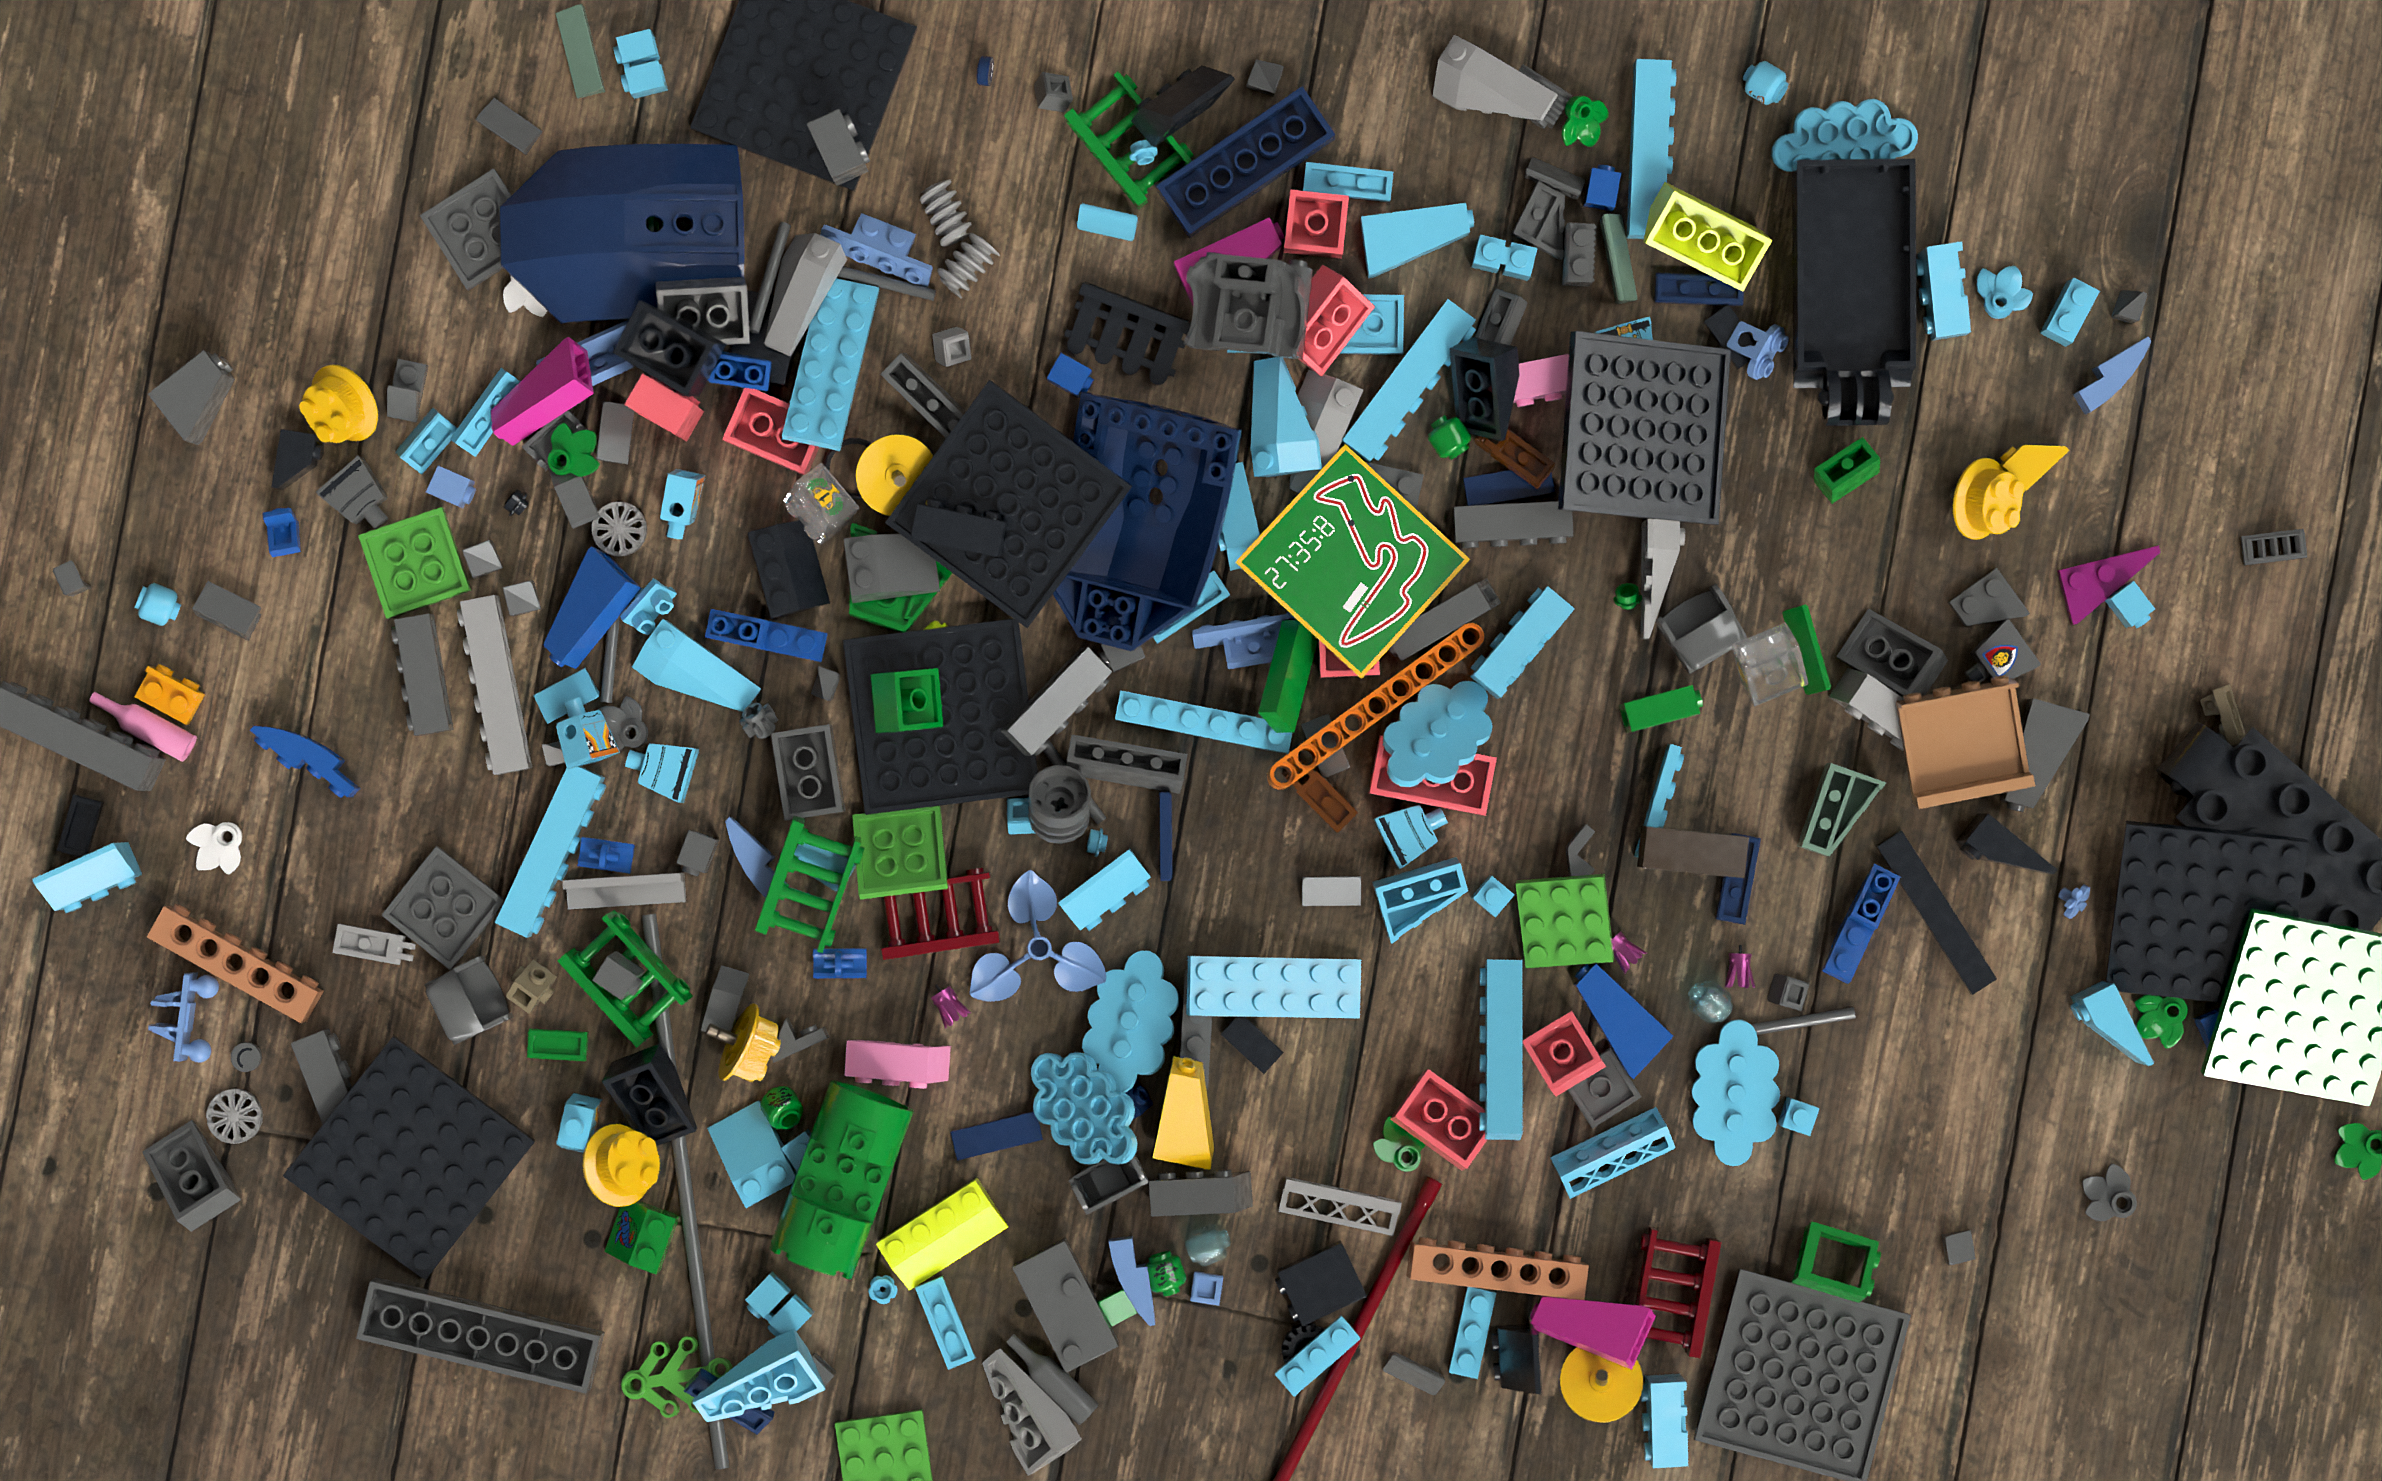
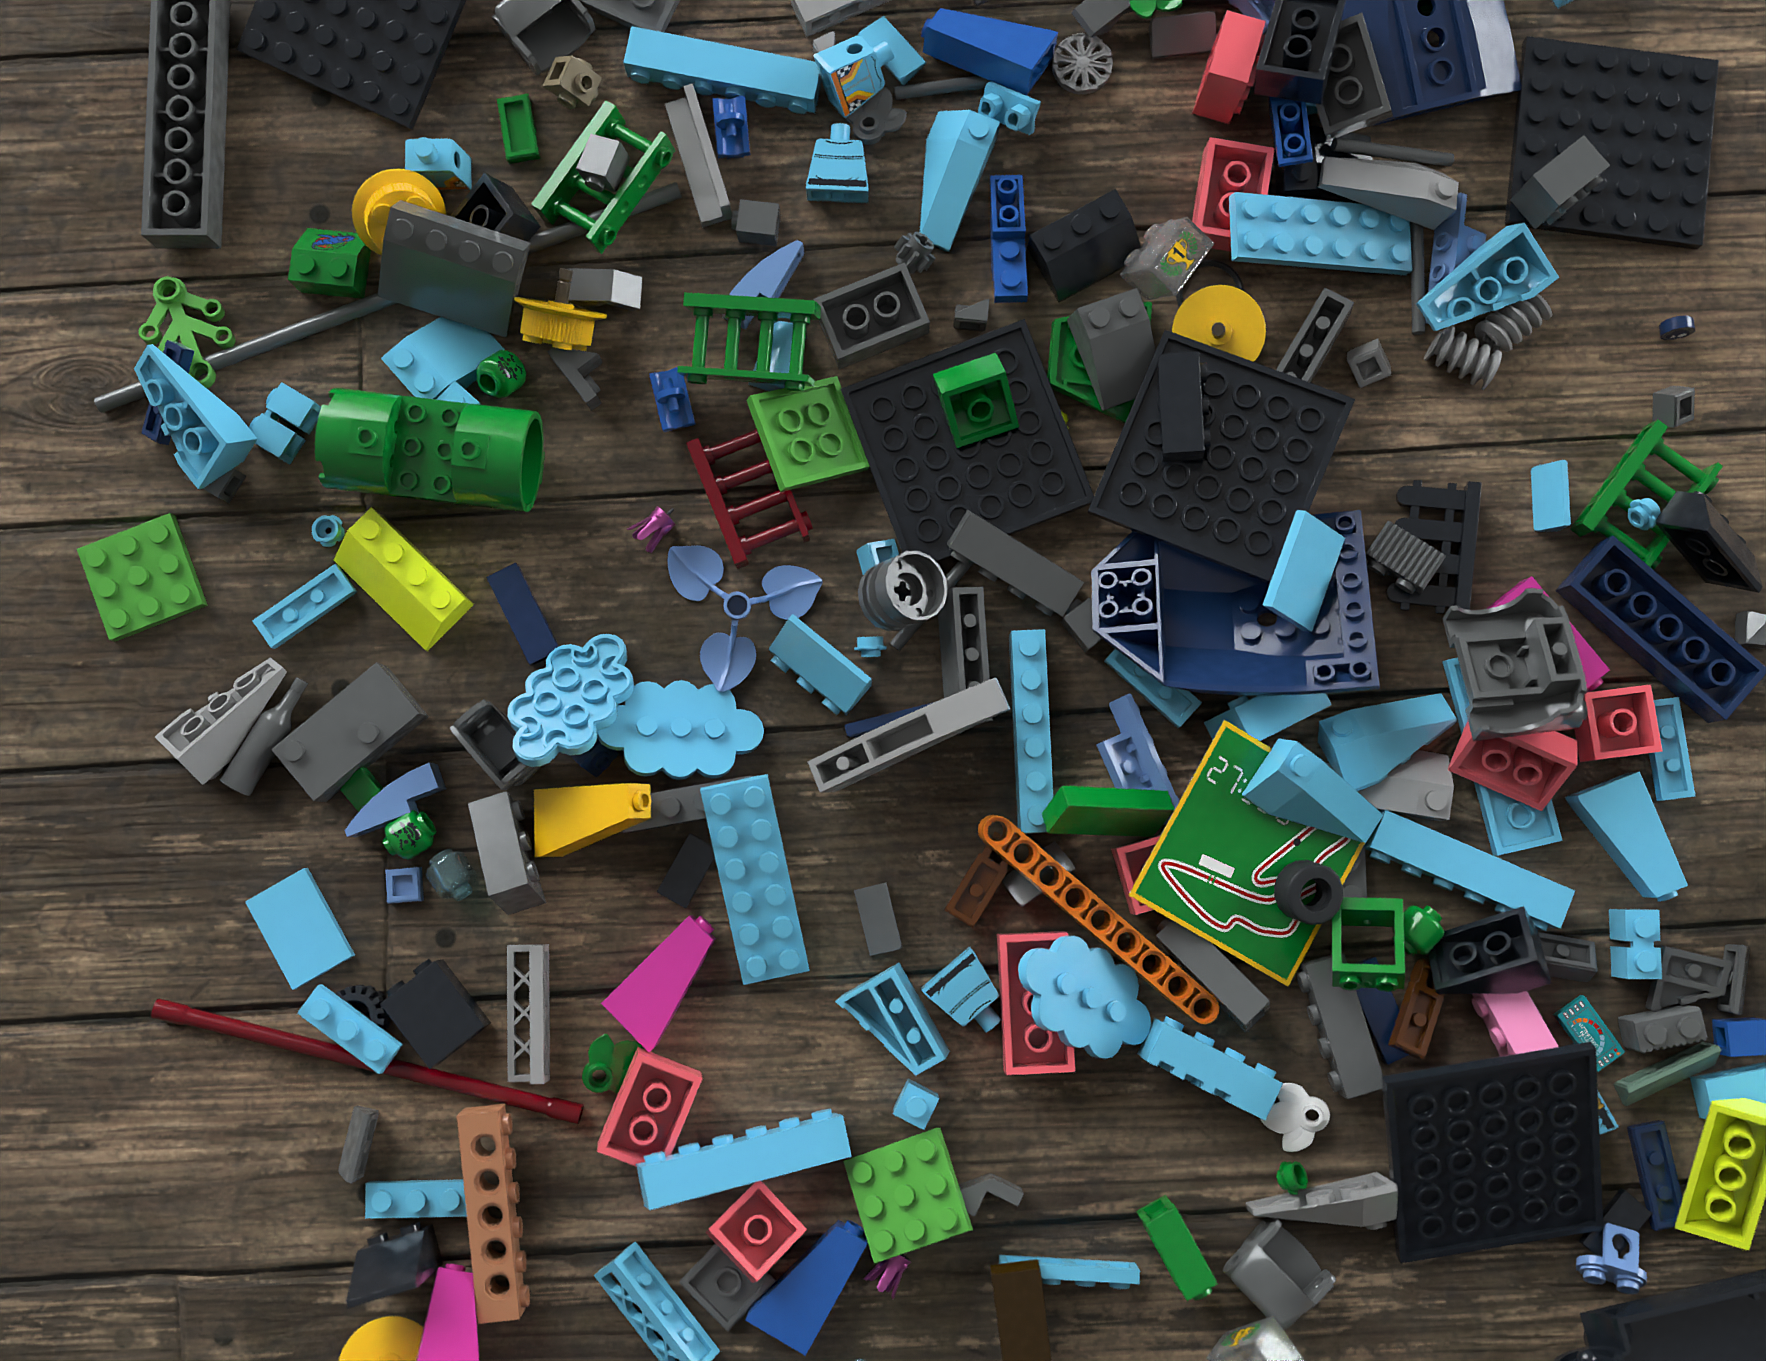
camera: 75 degrees right, 5 degrees down
medium azure torso [660,469,705,539] -> none
bright pink wedge [844,1040,951,1088] -> none
blue brick [1047,353,1094,398] -> none
none -> medium azure tile [245,868,355,990]
none -> dark grey slope [378,200,531,337]
none -> dark pink slope [601,915,716,1052]
none -> light grey slope [808,678,1010,793]
none -> medium azure wedge [1242,738,1383,843]
none -> white plate [1260,1083,1330,1152]
none -> medium azure tile [1263,510,1345,632]
none -> black tyre [1274,860,1343,925]
none -> green window [1332,897,1405,992]
none -> dark grey brick [1366,521,1446,594]
none -> medium azure wedge [1416,223,1559,331]
none -> teal tile [1553,995,1625,1072]

